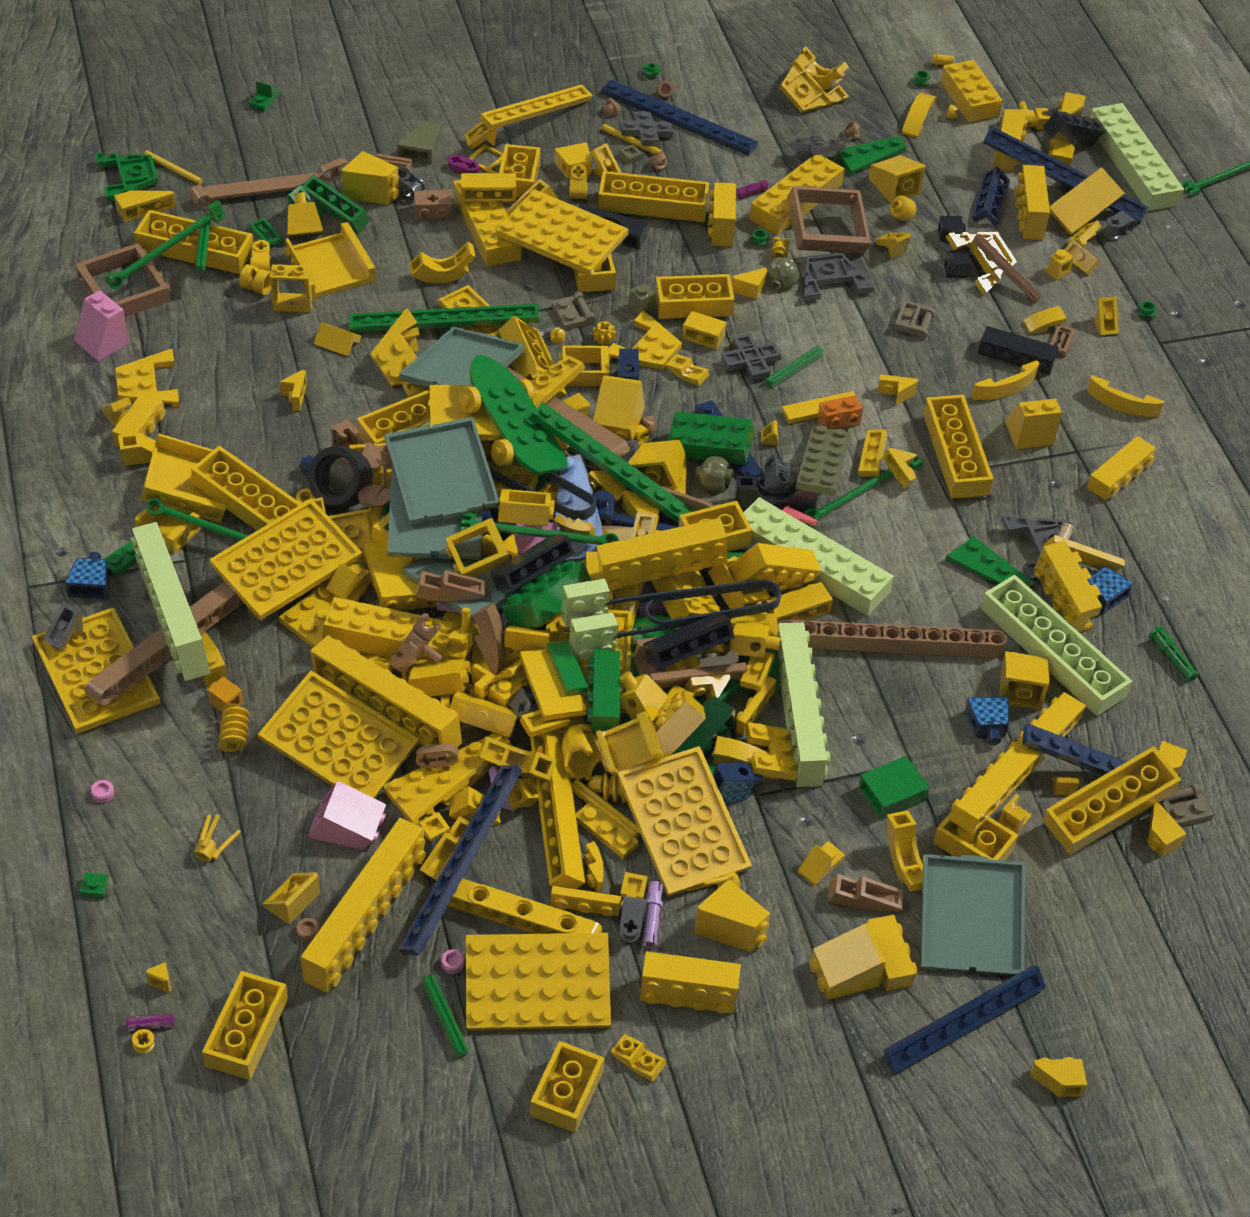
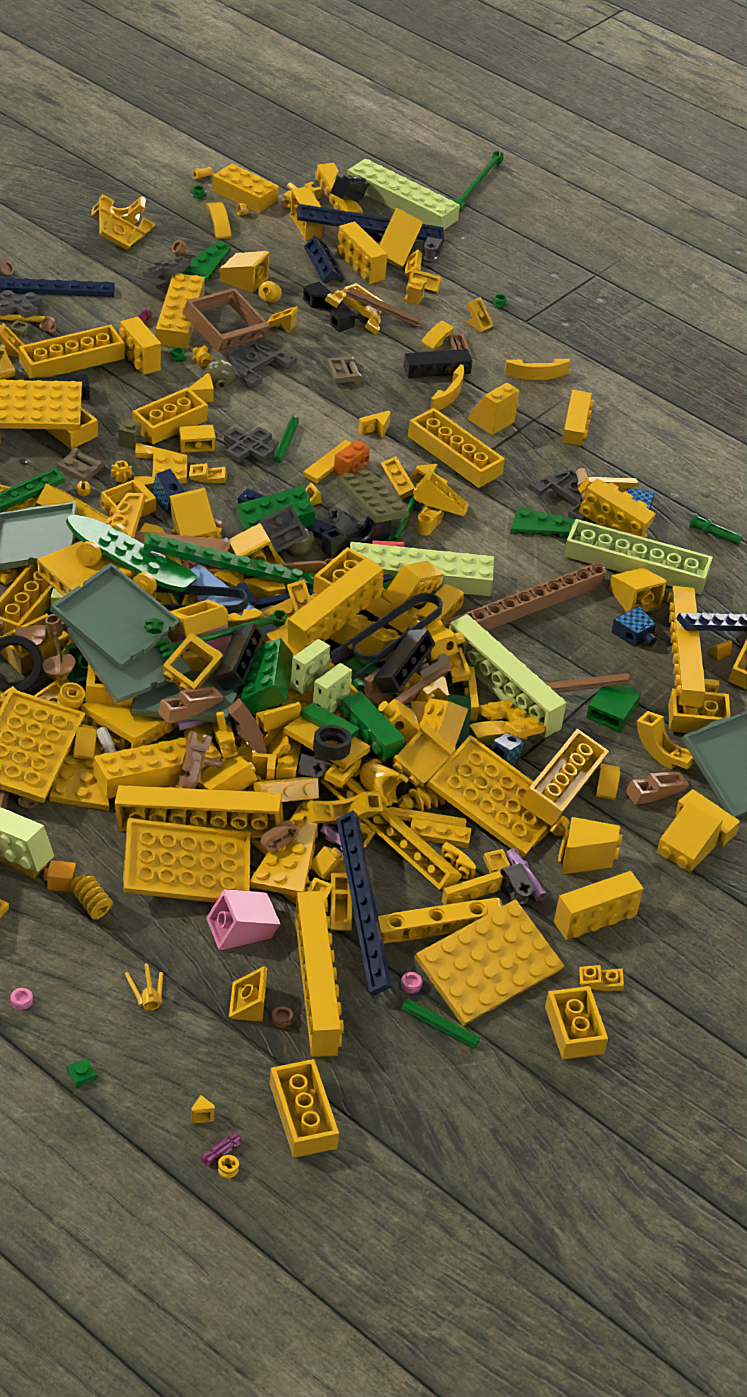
camera: 35 degrees left, 5 degrees down
none -> yellow wheel [57,683,85,711]
none -> white axle [97,727,116,753]
none -> green plate [144,618,164,634]
none -> dark grey slope [259,504,308,553]
none -> black tyre [313,725,352,761]
none -> yellow slope [413,470,469,516]
none -> yellow piece [416,506,444,536]
none -> yellow brick [520,729,609,826]
none -> medium nougat axle [545,673,631,693]

